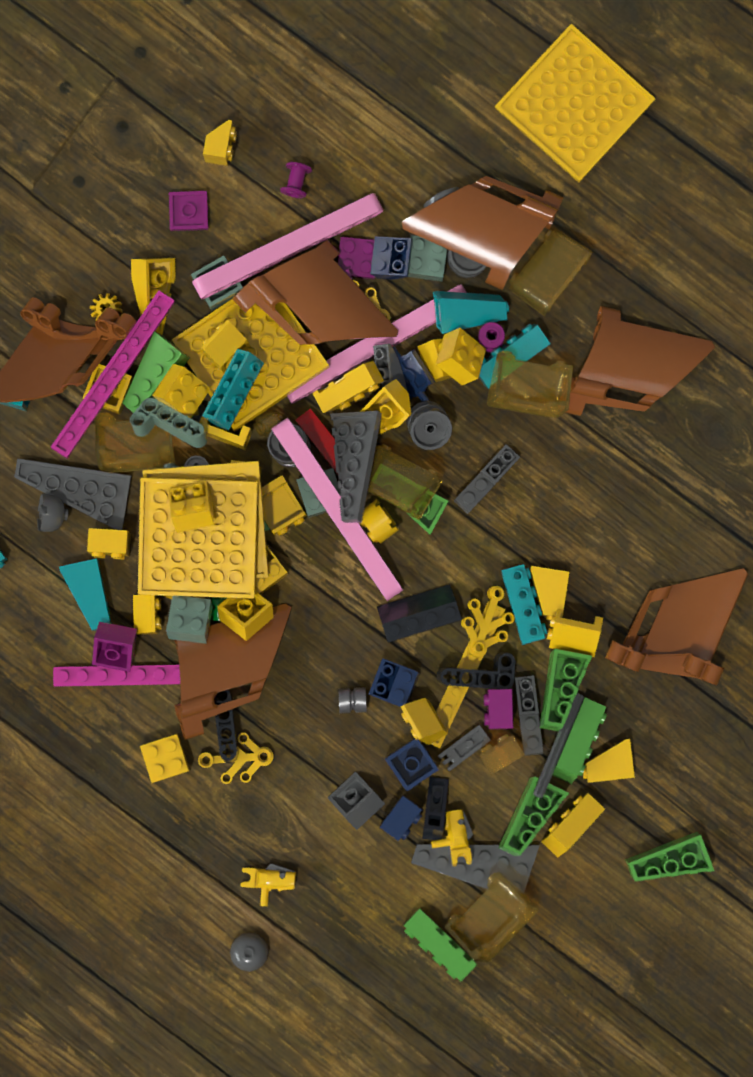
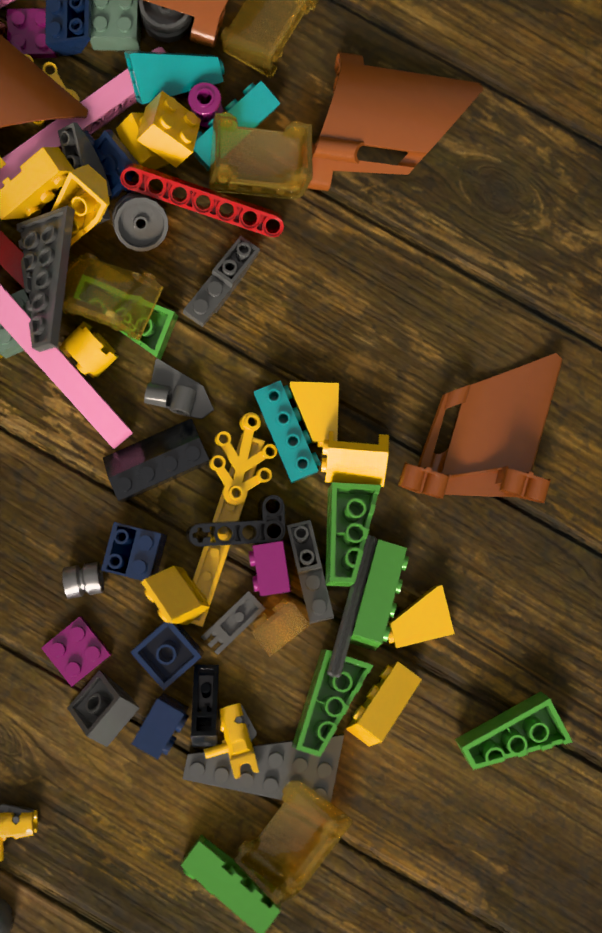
camera: 15 degrees left, 0 degrees up
none -> magenta plate [41,616,112,687]
none -> red beam [120,163,284,238]
none -> dark grey panel [144,359,214,419]

